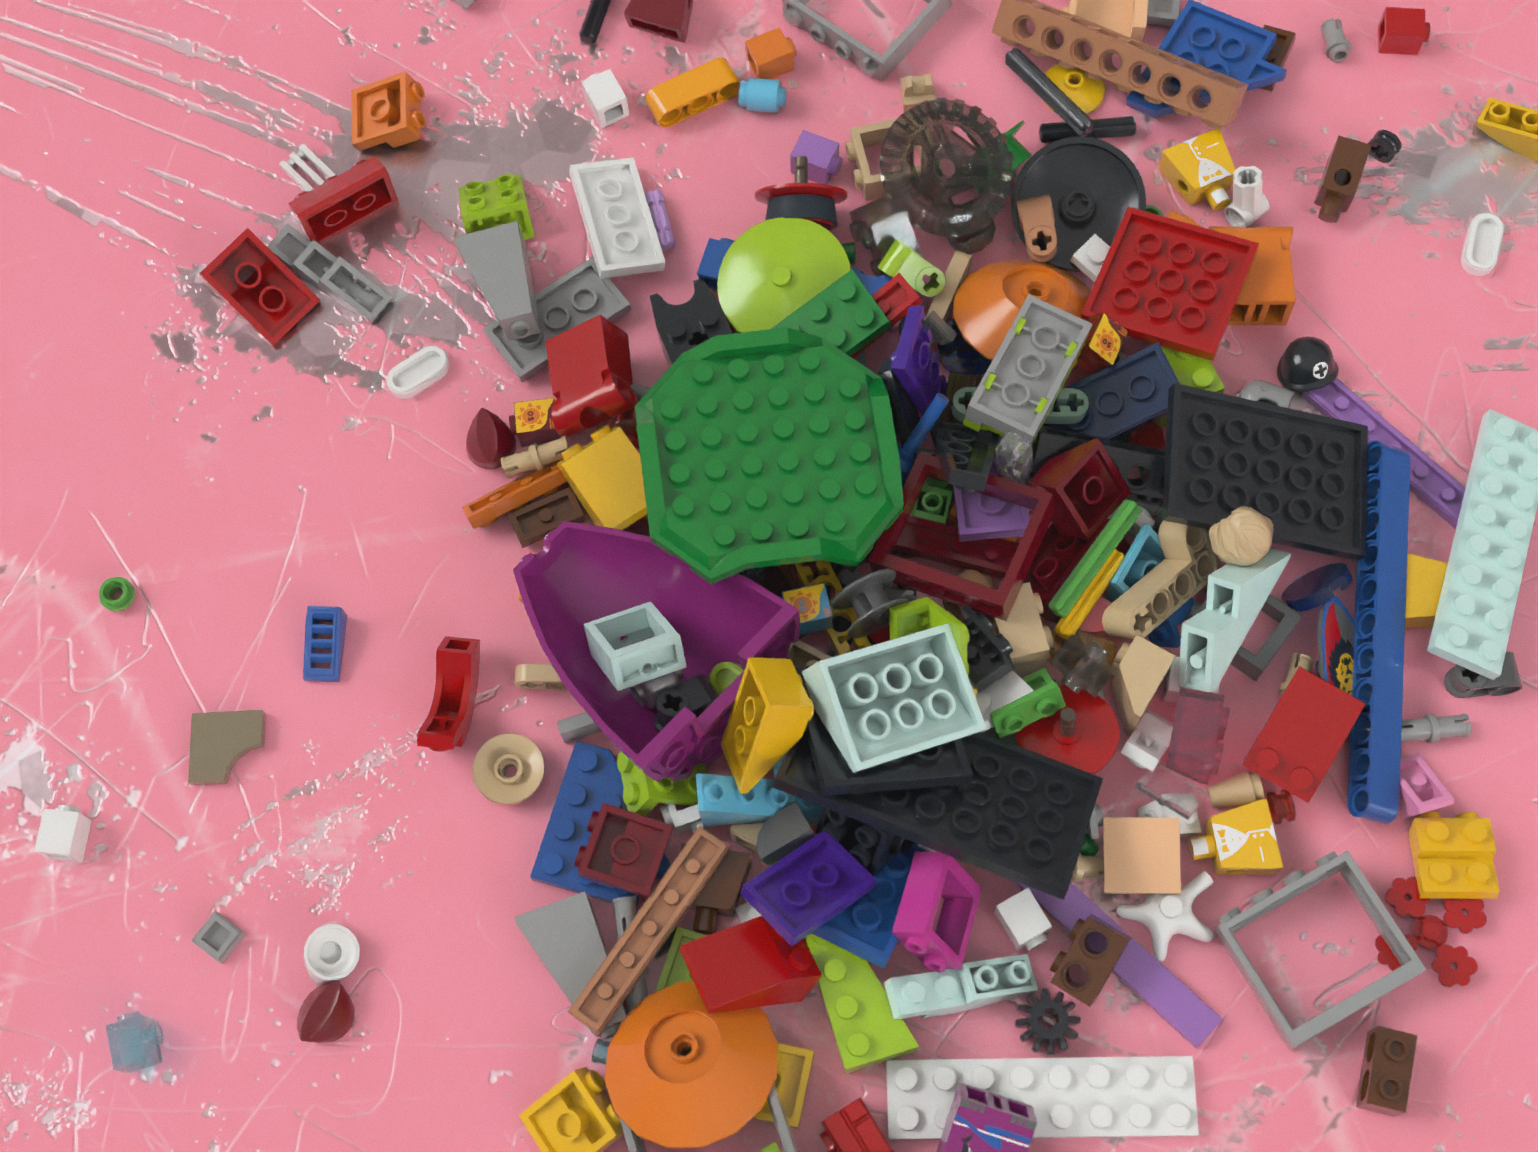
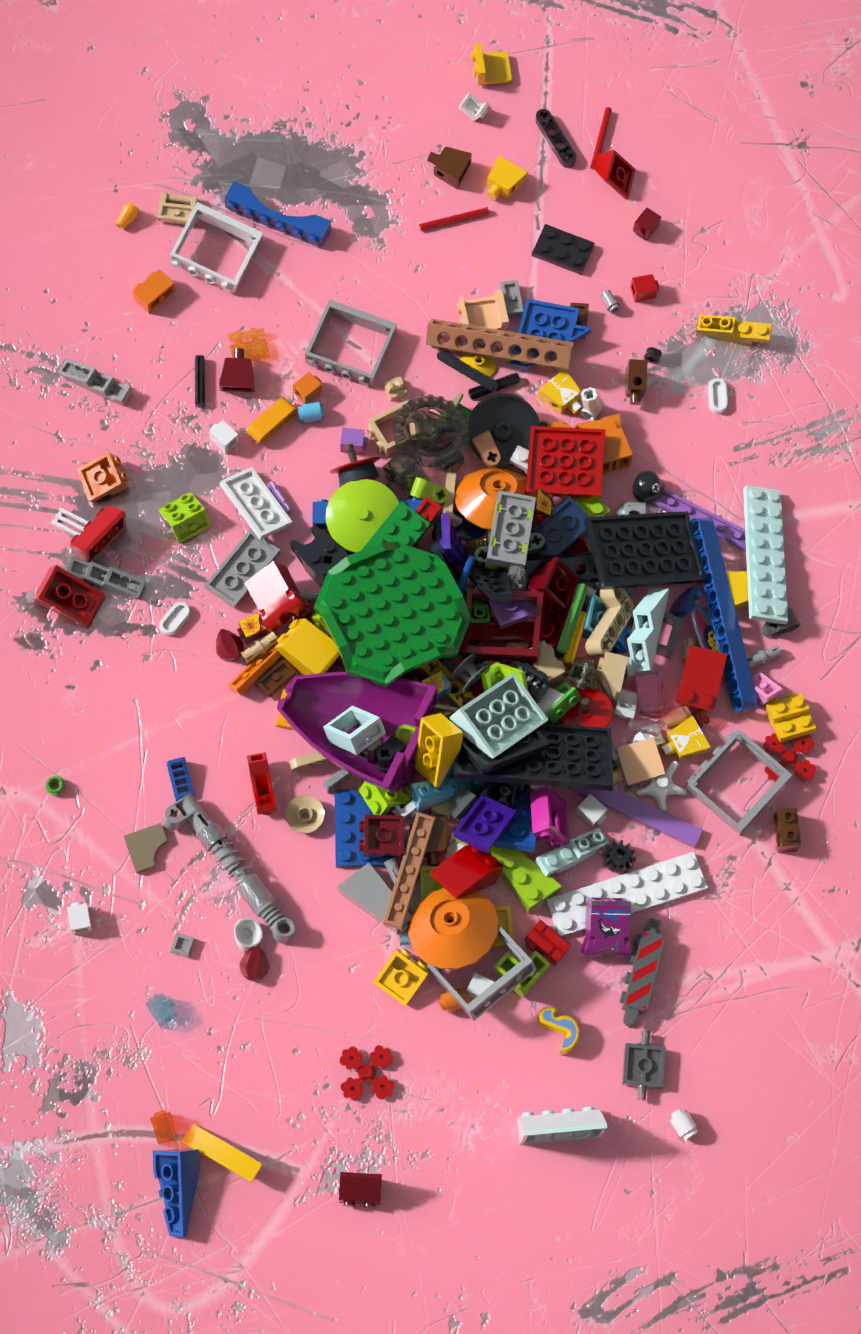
camera: 30 degrees left, 0 degrees up
light grey slope [454,221,541,341] -> none
reddish brown brick [1050,914,1131,1007] -> none
tan hair [1209,506,1274,566] -> none
none -> light grey piece [163,794,295,943]

